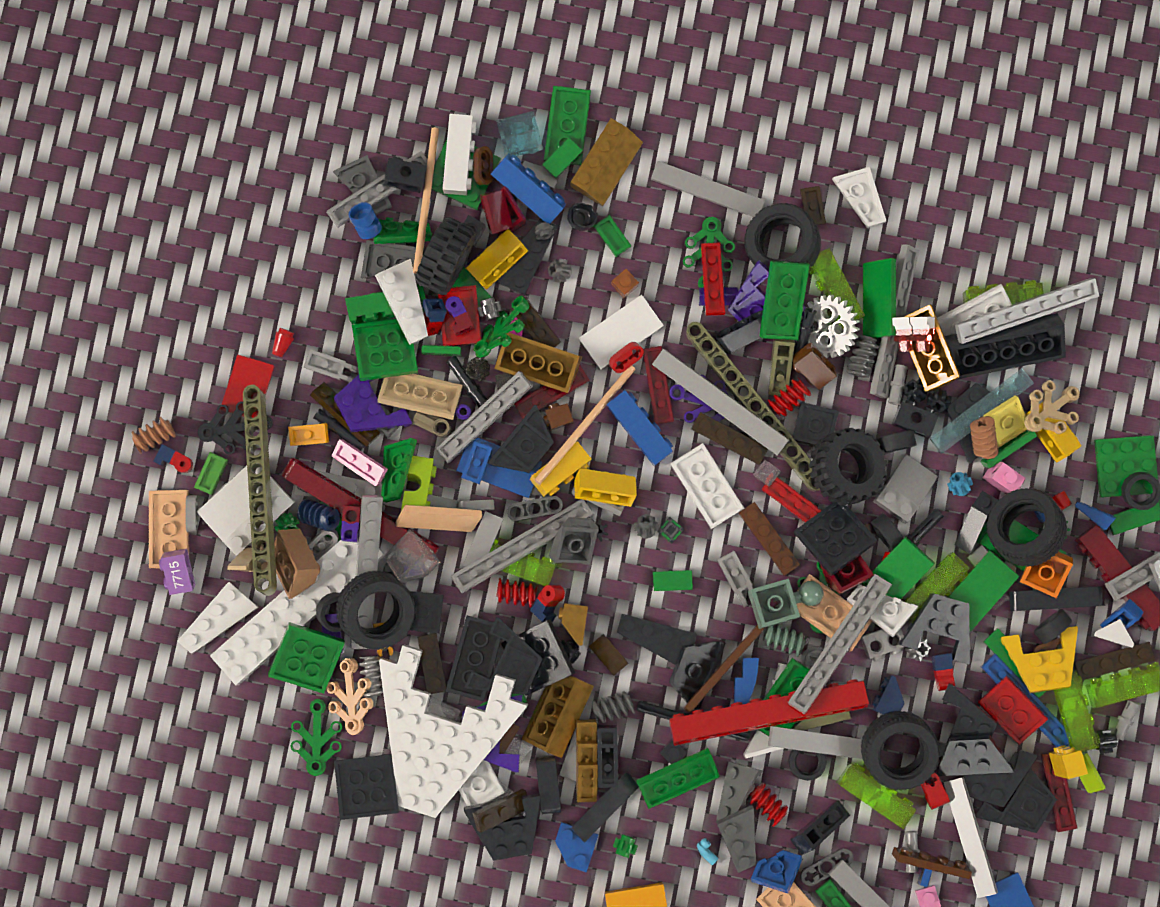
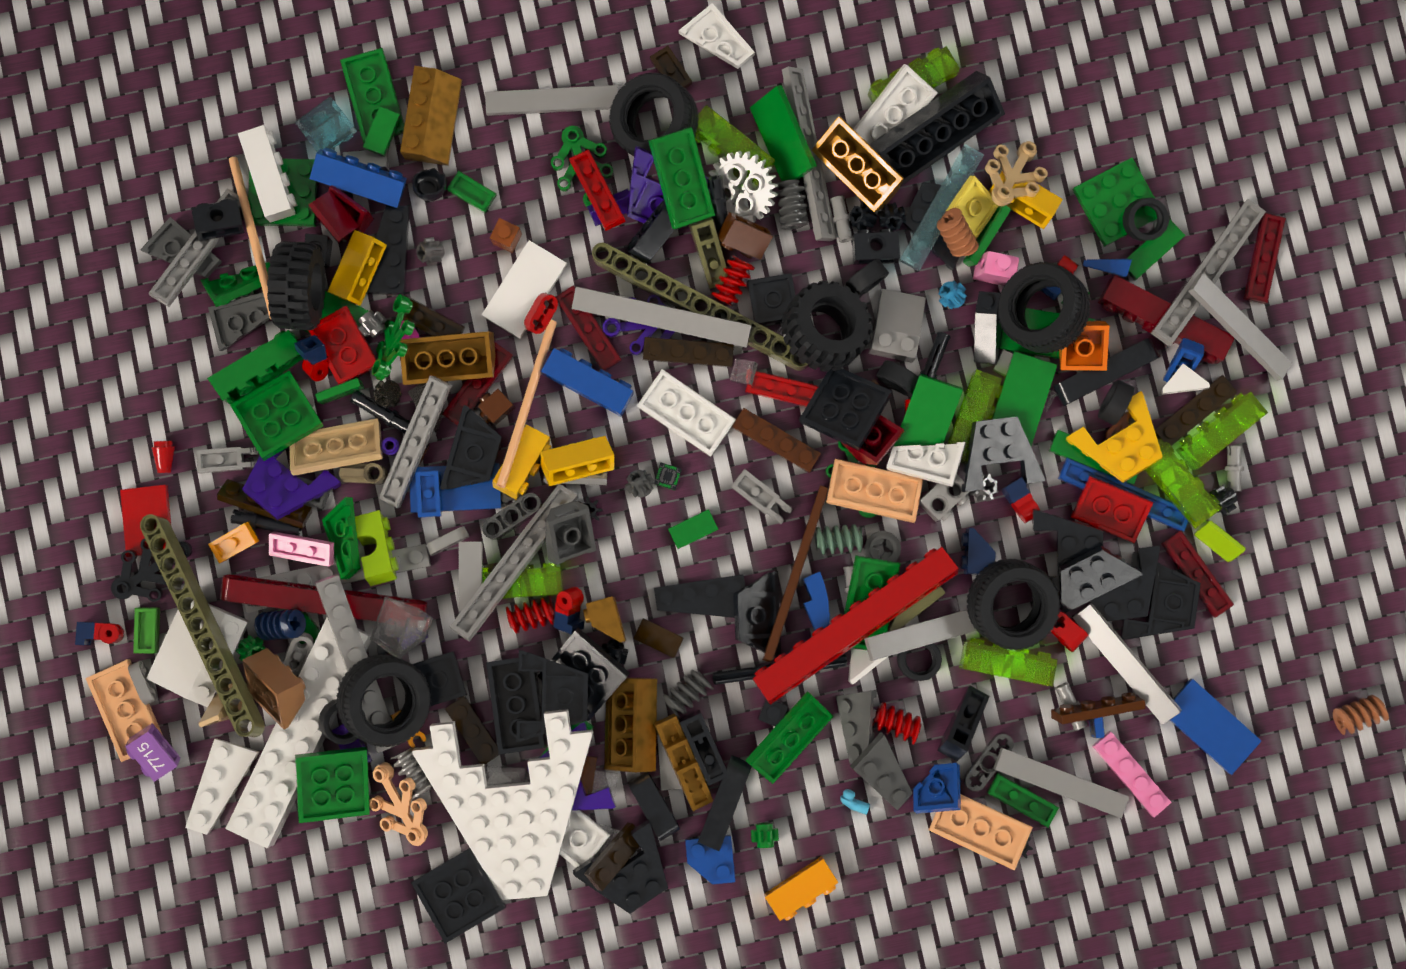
camera: 25 degrees left, 0 degrees up
nougat piece [131,417,176,454] -> none
green plant [290,699,343,776] -> none
leg [341,505,361,543] -> none
blue wheel [348,202,382,239] -> none
white wing [375,259,428,345] -> none
light nougat tile [396,505,482,532] -> none
leg [445,296,474,337] -> none
reddish brown plate [473,146,493,185] -> none
dark grey plate [535,222,554,240] -> none
sand green brick [748,579,824,629] -> none
light grey plate [788,574,892,714] -> none
clear red hips [892,316,935,352] -> none
light grey plate [955,278,1099,344] -> none
yellow brick [1049,745,1088,779] -> none

